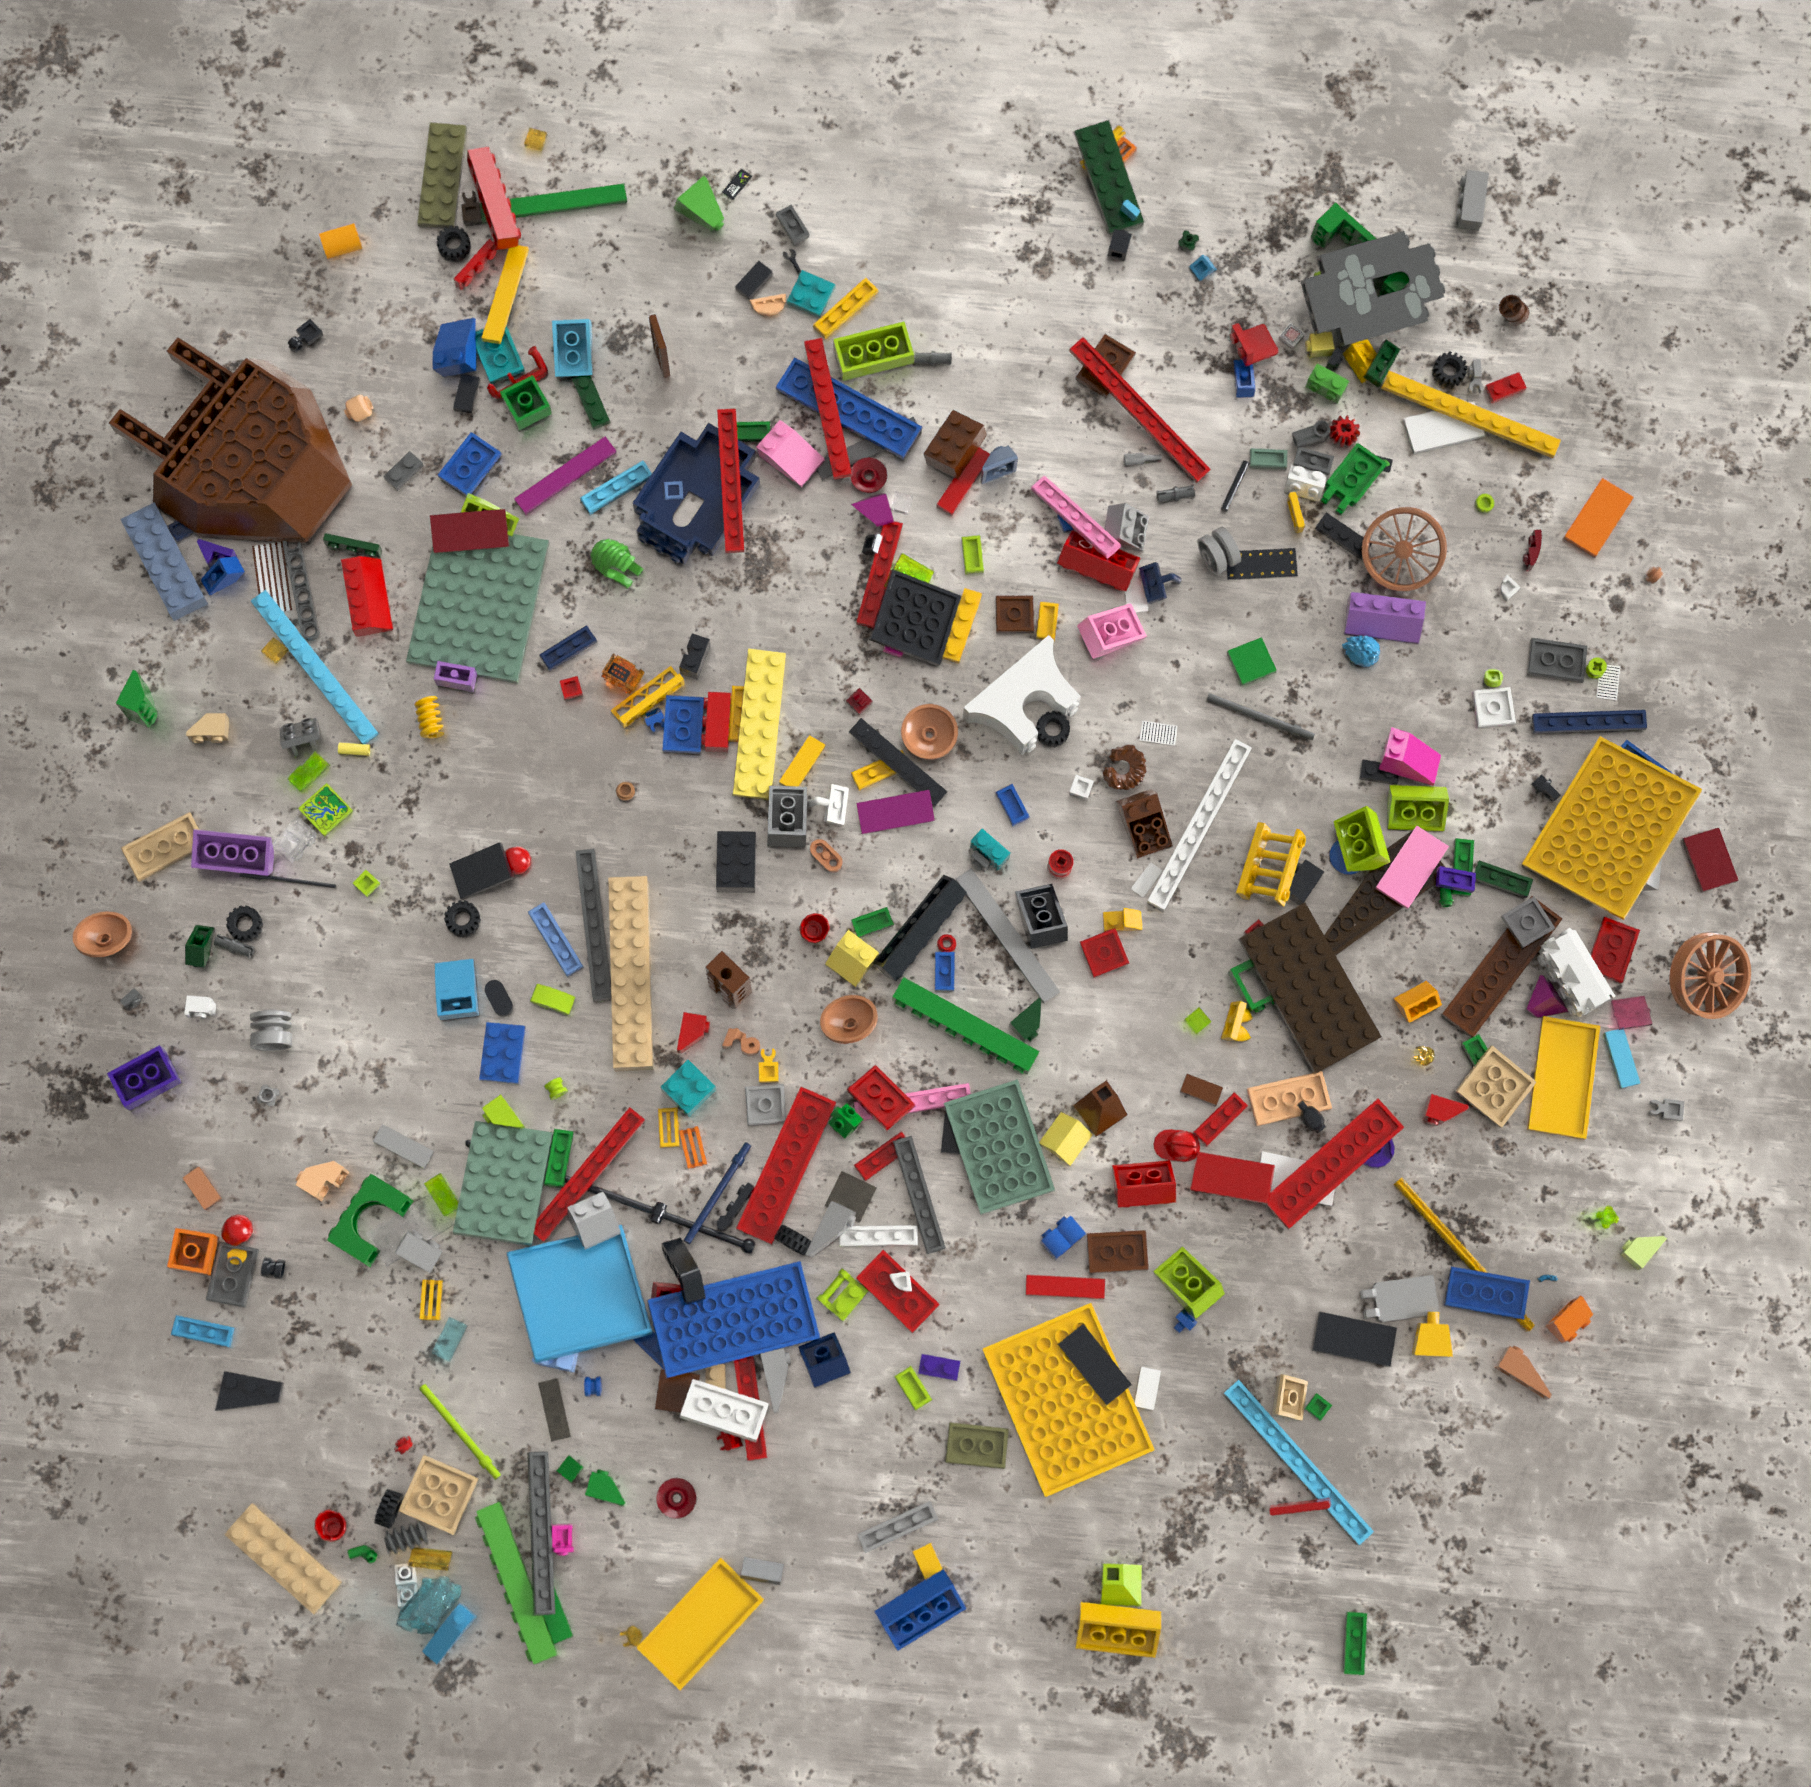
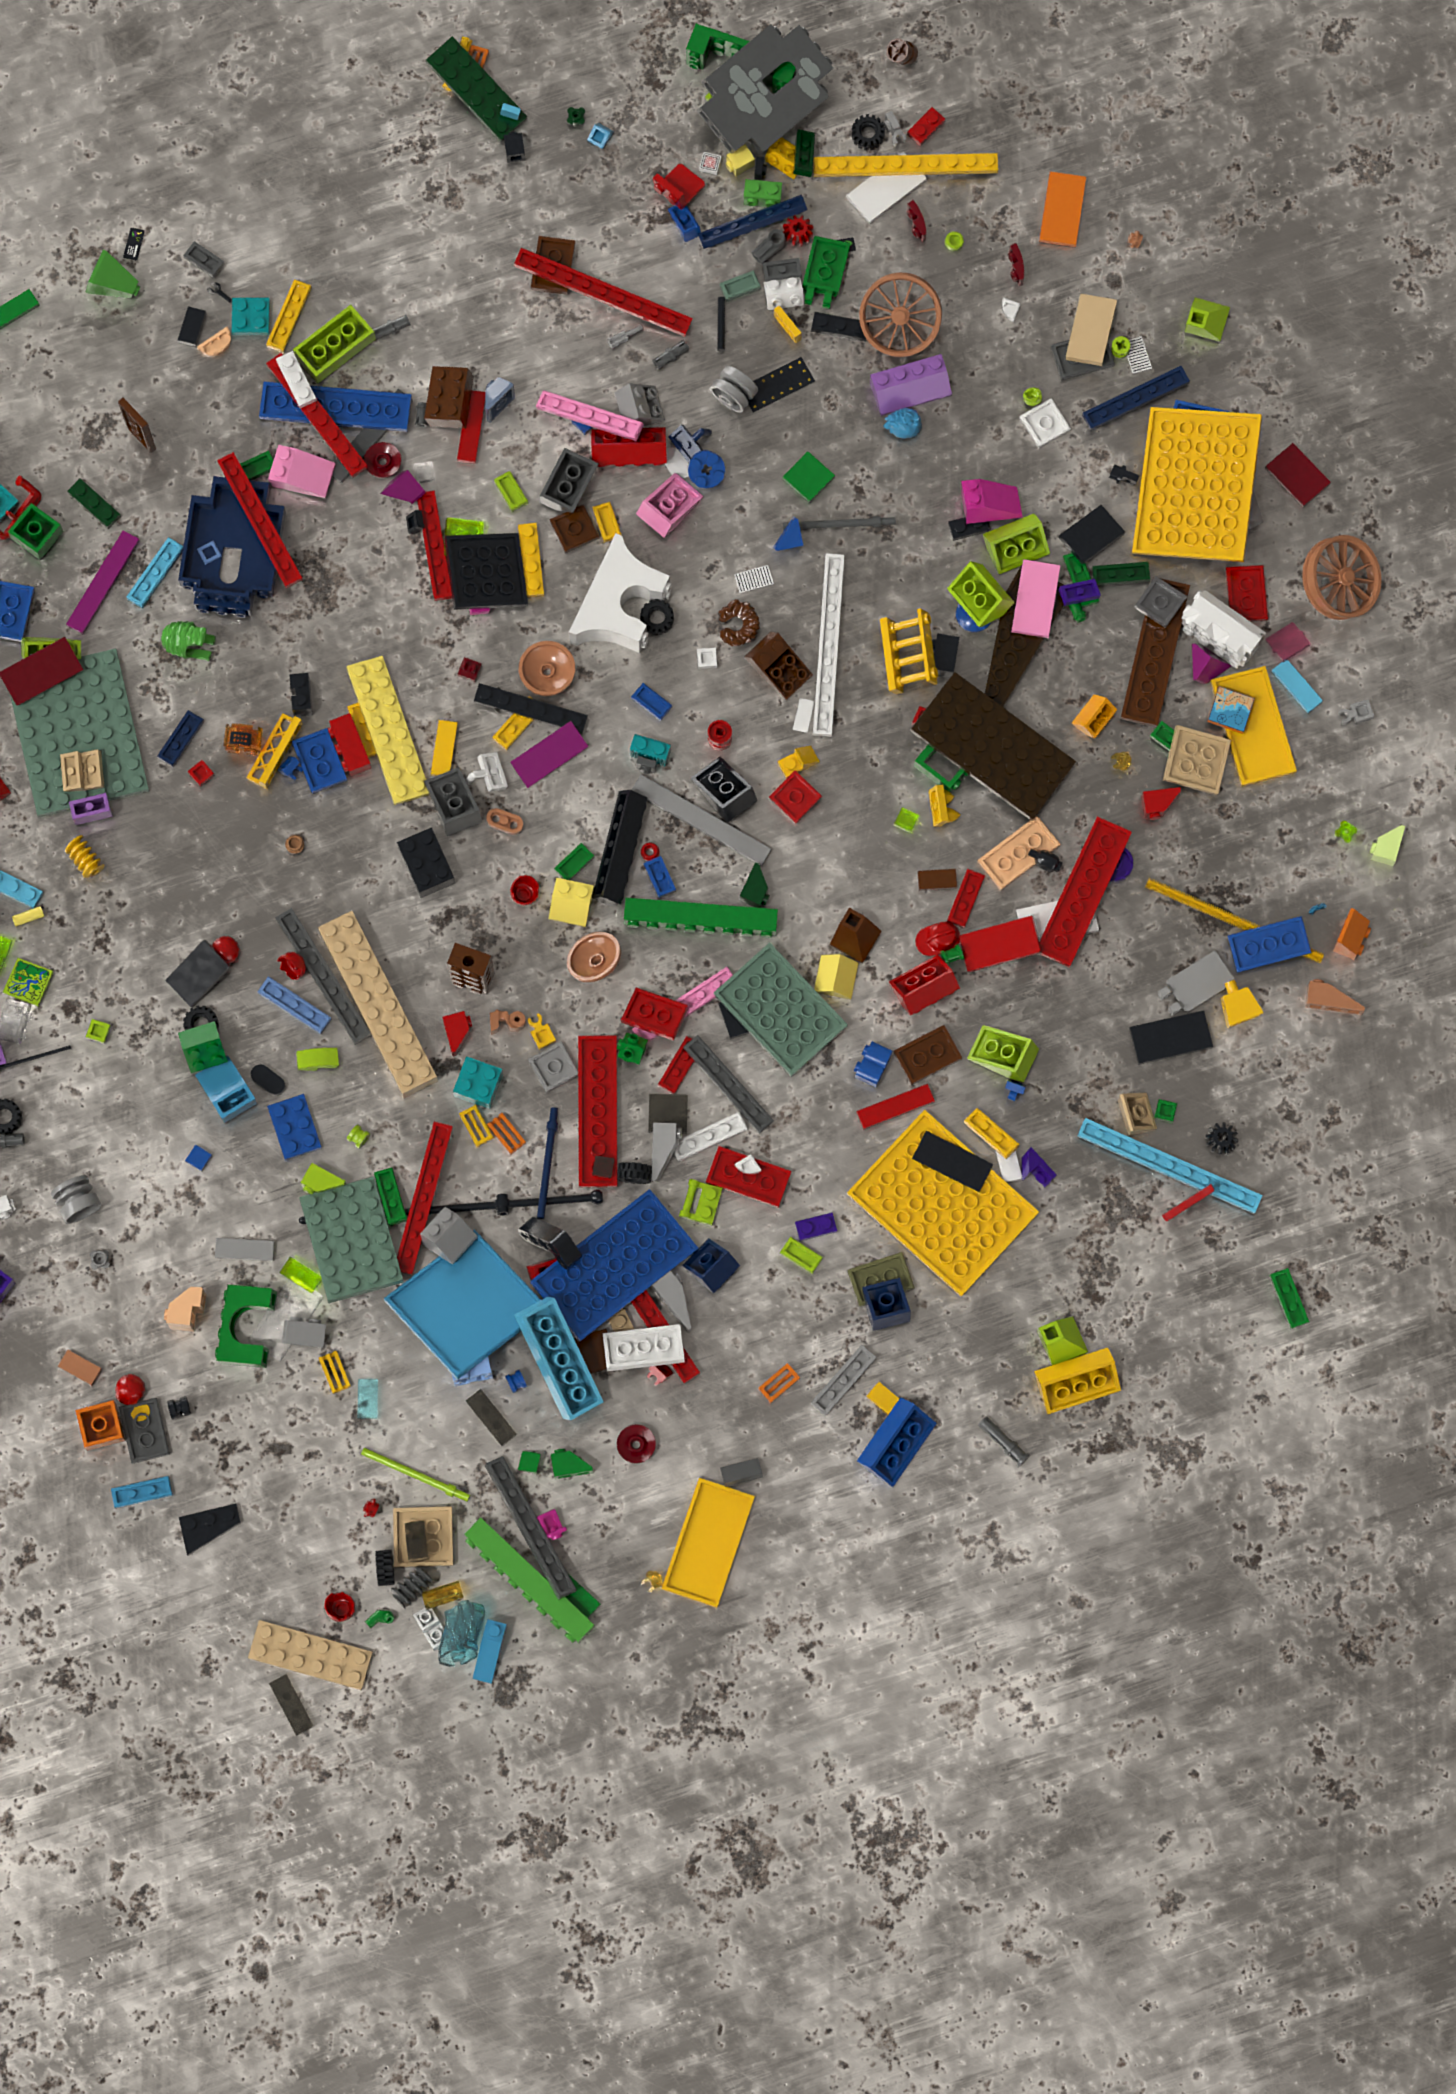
camera: 20 degrees left, 0 degrees up
medium azure slope [552,319,593,377] -> none
black hinge [716,1182,754,1231] -> none
none -> tan slope [60,750,104,792]
none -> green brick [178,1021,228,1073]
none -> blue tile [185,1145,212,1172]
none -> clear smoke tile [269,1674,314,1736]
none -> white plate [276,351,317,408]
none -> red hair [277,952,306,980]
none -> clear smoke slope [405,1521,429,1562]
none -> dark grey pin [415,402,427,427]
none -> medium azure brick [514,1297,604,1420]
none -> dark grey slope [540,448,598,513]
none -> clear smoke tile [592,1156,615,1178]
none -> blue plate [688,450,725,488]
none -> dark blue plate [698,194,808,249]
none -> orange tile [758,1363,800,1404]
none -> blue slope [773,516,803,551]
none -> dark blue slope [862,1278,911,1331]
none -> dark red slope [906,200,926,242]
none -> green bush [940,944,964,966]
none -> yellow tile [964,1108,1019,1159]
none -> dark grey pin [978,1416,1030,1468]
none -> dark purple slope [1022,1147,1057,1188]
none -> black tile [1058,505,1125,565]
none -> tan tile [1066,294,1117,366]
none -> lime slope [1184,297,1230,342]
none -> black gear [1205,1122,1238,1155]
none -> tile [1207,686,1255,734]

